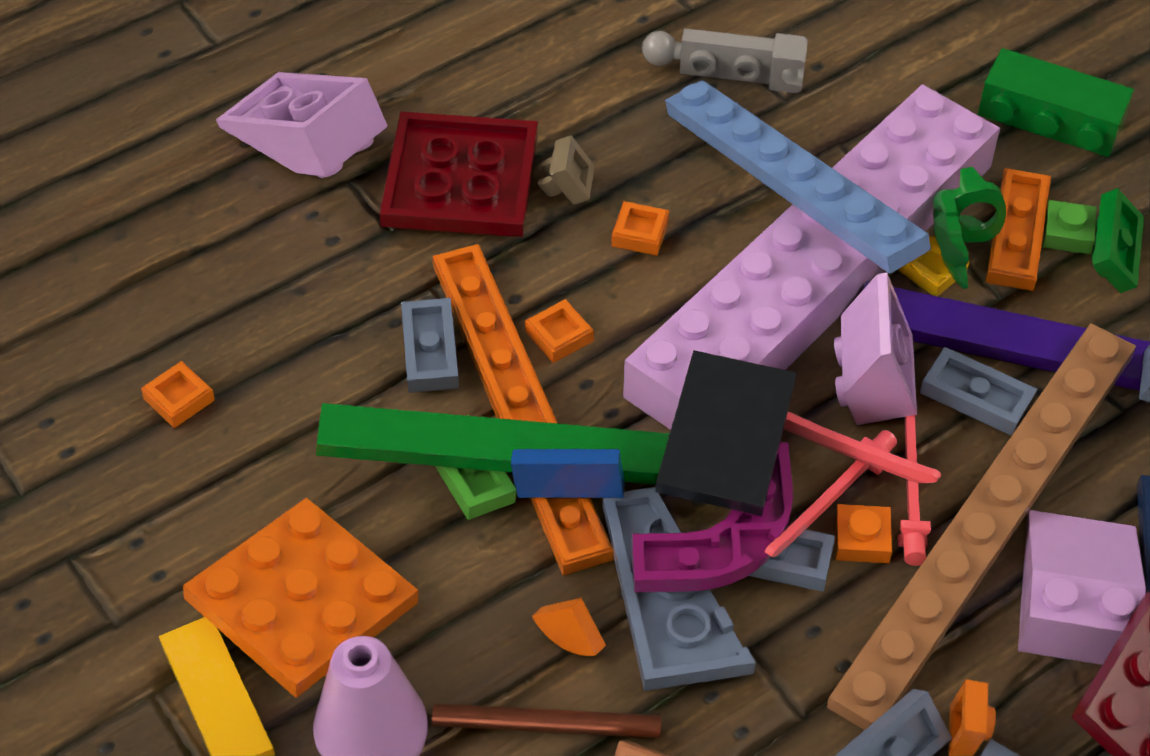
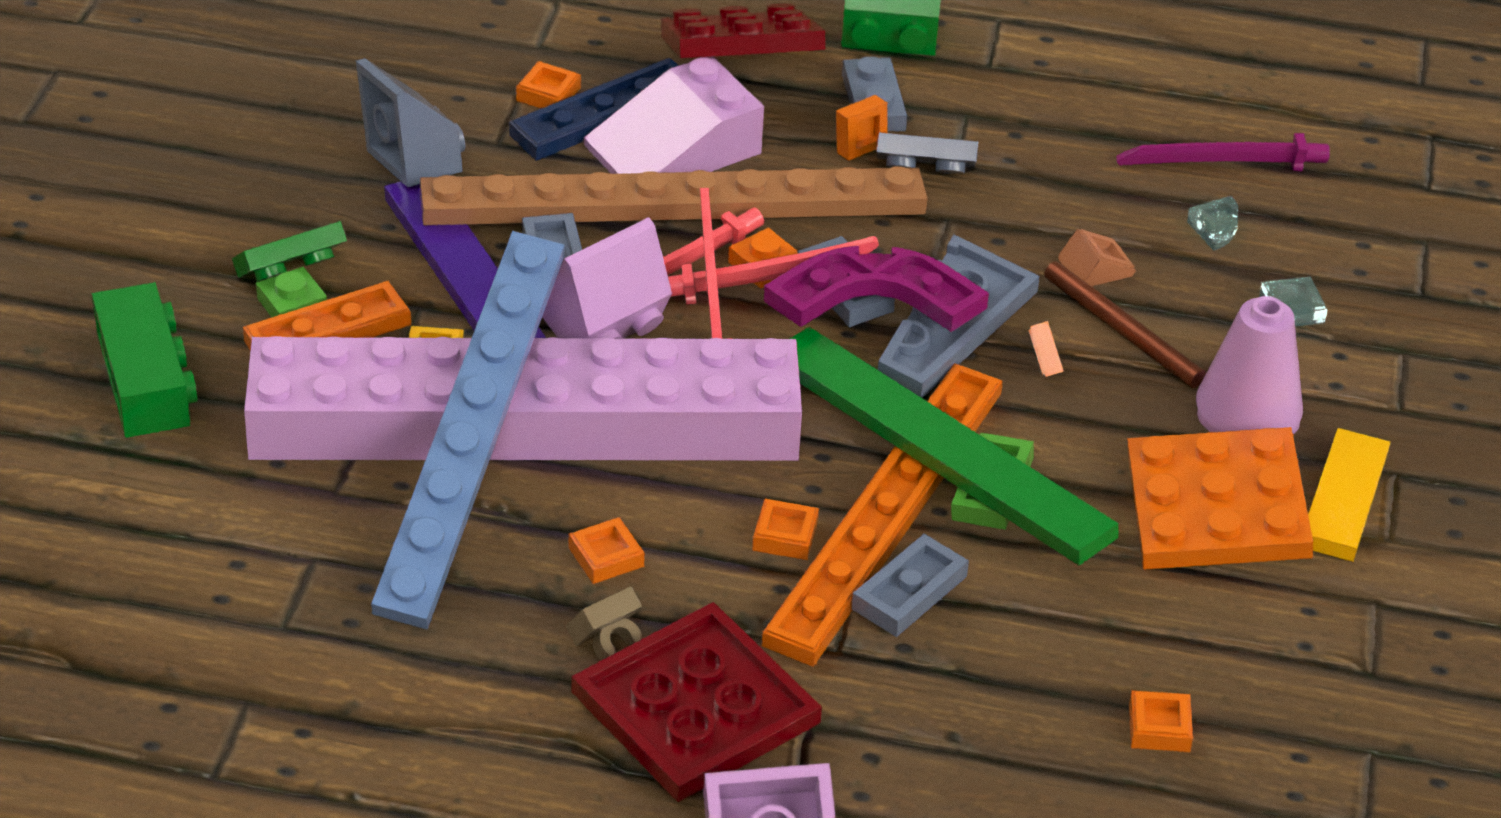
camera: 135 degrees left, 10 degrees down
blue tile [511,449,625,498] -> none
light grey plate [642,28,808,93] -> none
black tile [655,350,797,516] -> none
green hair [933,167,1006,289] -> none

